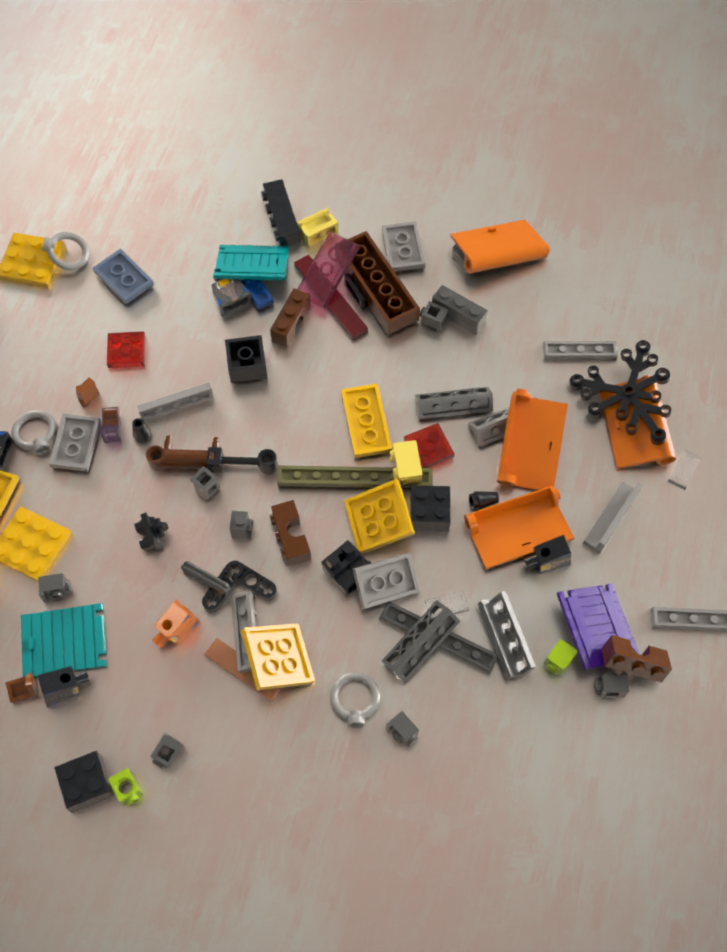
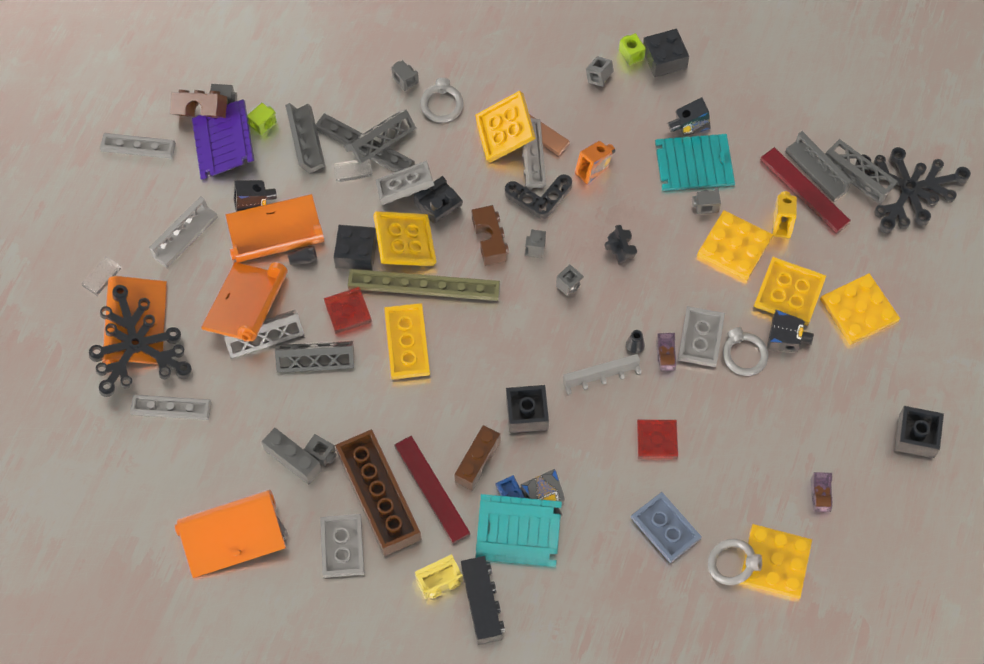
camera: 175 degrees left, 0 degrees up
dark orange tile [5,673,38,703] -> none
dark orange tile [76,378,99,406] -> none
piece [146,435,278,474] -> none
dark grey axle [181,561,231,595] -> none
clear pink tile [297,232,360,309] -> none
black tile [344,273,367,310] -> none
light yellow hinge [389,440,423,485] -> none

